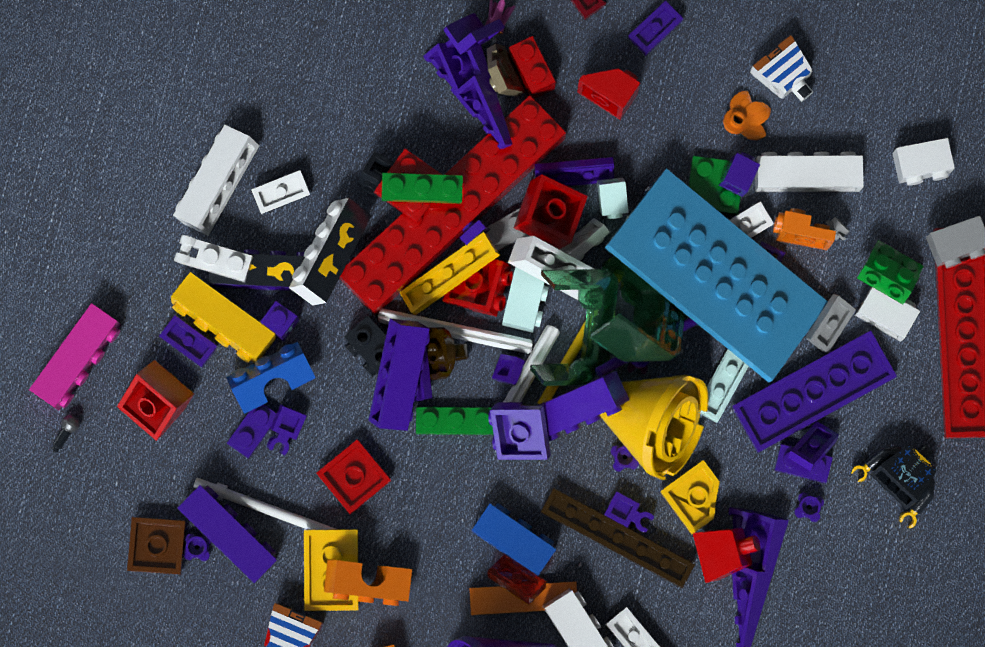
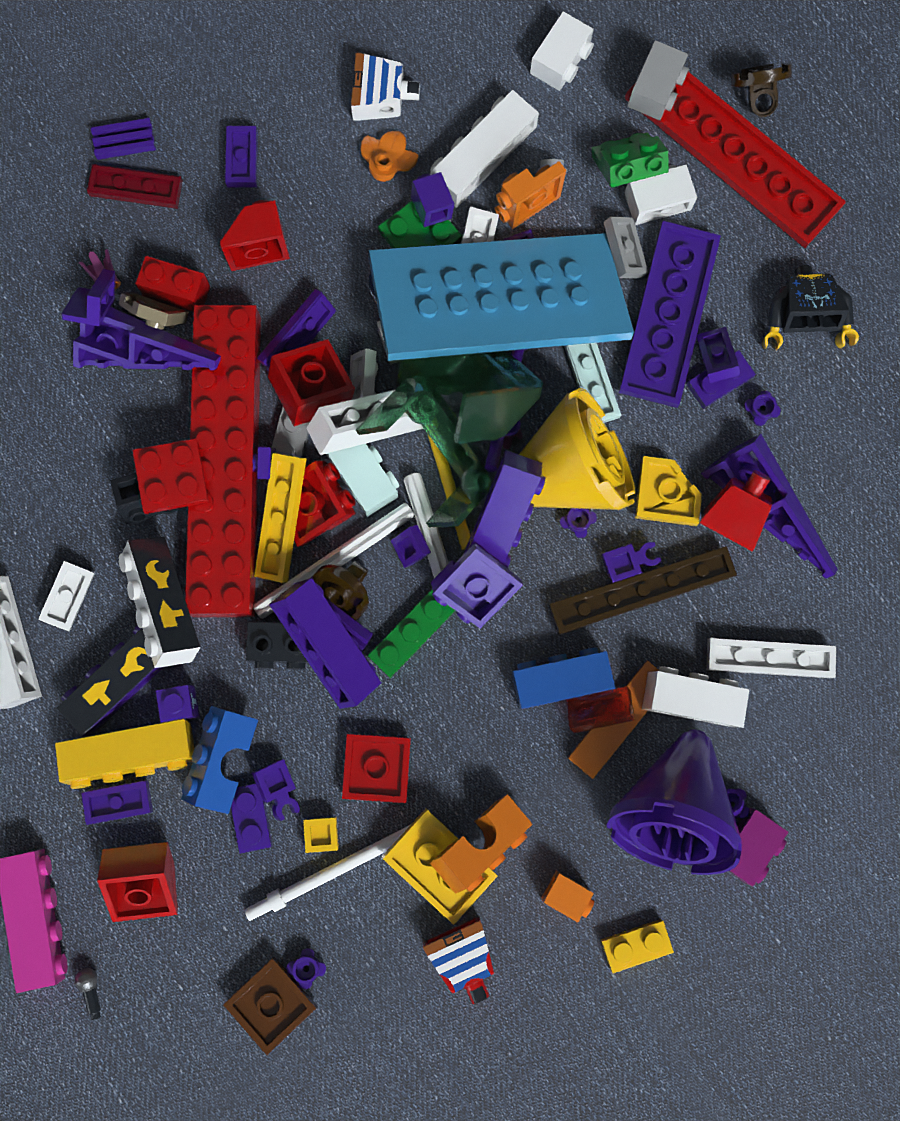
camera: 50 degrees left, 0 degrees up
white plate [174,235,253,283] -> none
dark purple brick [177,485,277,583] -> none
green plate [382,173,463,204] -> none
light aqua brick [597,178,629,219] -> none
none -> yellow plate [303,817,339,853]

